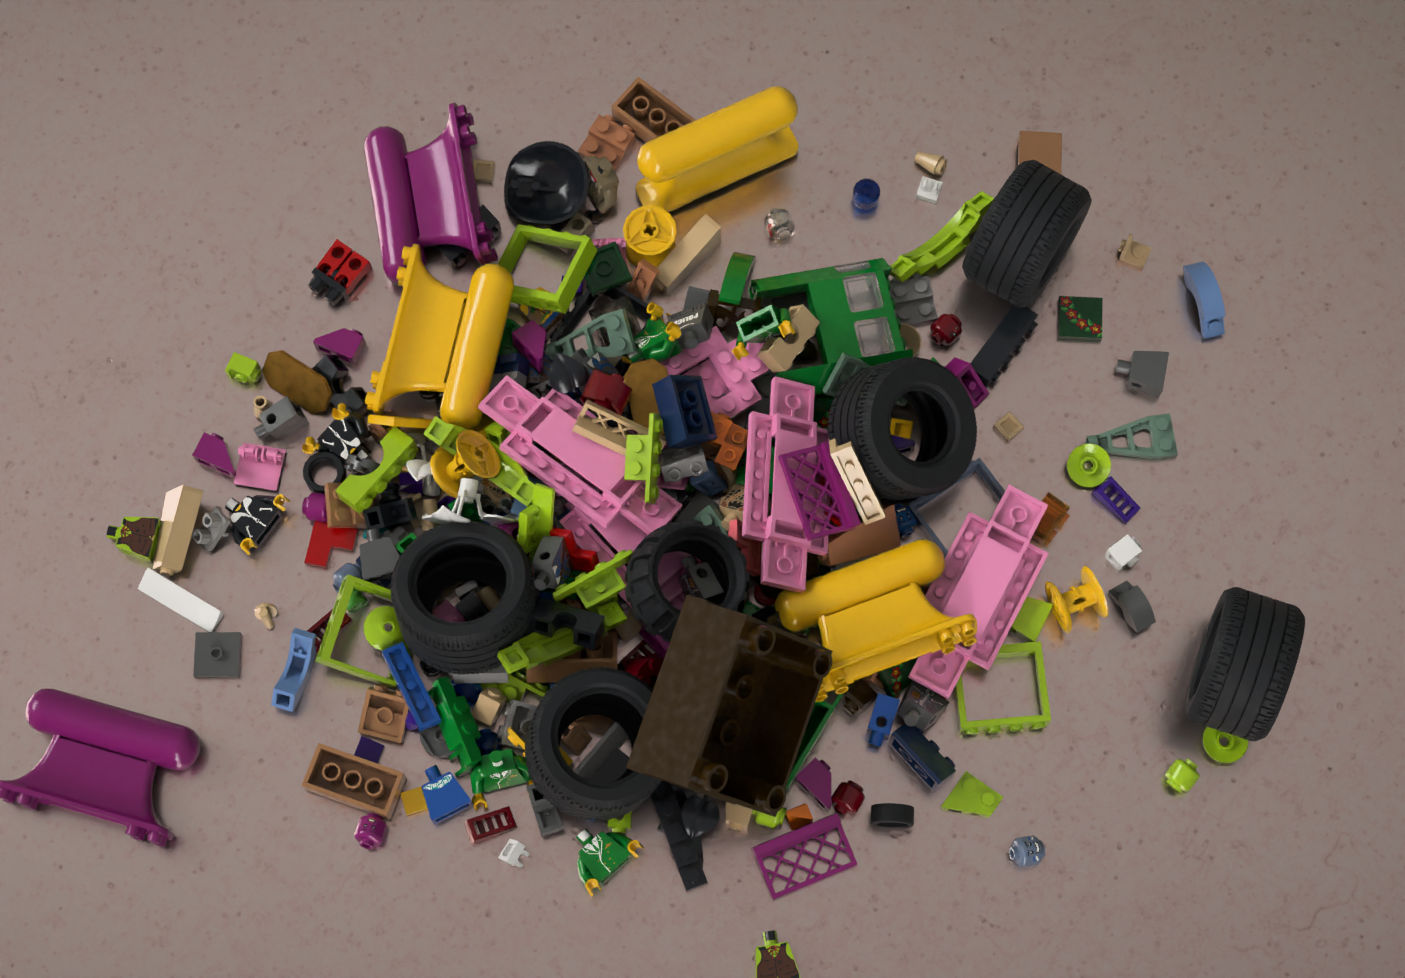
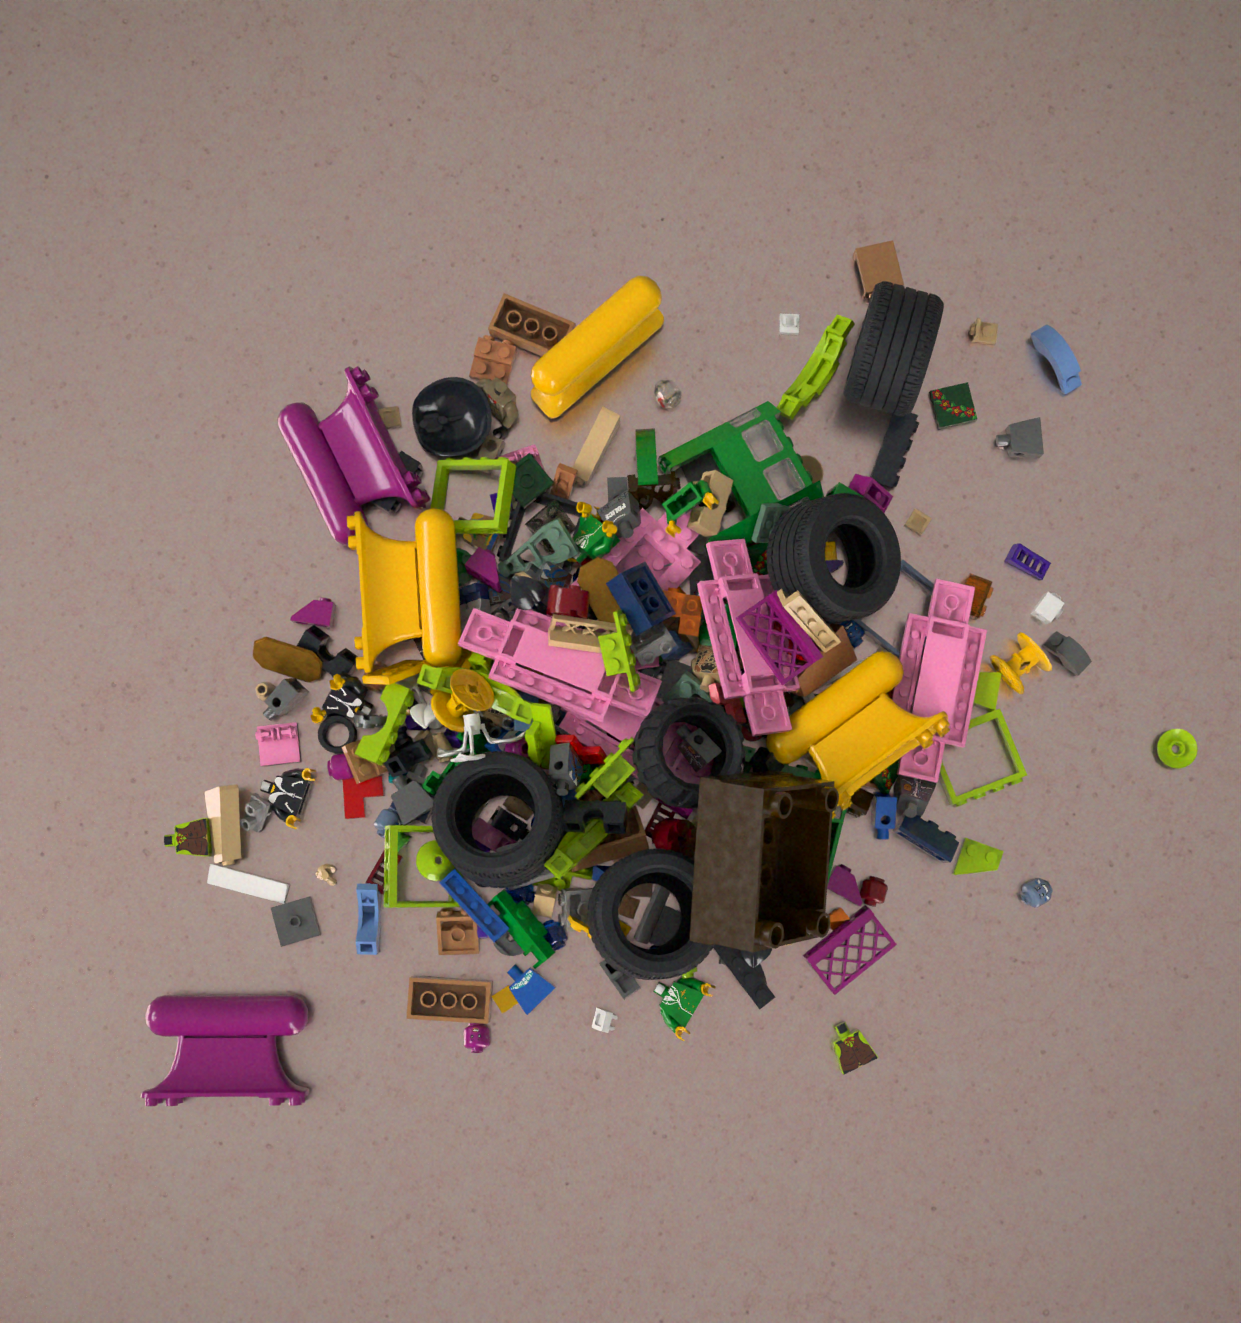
camera: 15 degrees left, 10 degrees up
magenta slope [192,432,236,478] -> none
lime brick [225,352,262,384] -> none
red hips [308,239,373,305] -> none
dark purple slope [354,736,385,764] -> none
white tile [455,581,480,601] -> none
dark red slope [465,806,517,845] -> none
green torso [470,749,534,811] -> none
yellow piece [623,205,677,268] -> none
clear blue head [852,178,880,210] -> none
black tyre [870,803,914,828] -> none
light grey plate [889,274,938,326] -> none
tan cone [914,151,947,175] -> none
dark red head [930,314,962,346] -> none
lime dish [1067,443,1111,487] -> none
sand green plate [1086,413,1178,460] -> none
lime head [1165,758,1200,793] -> none
black tyre [1185,587,1305,741] -> none

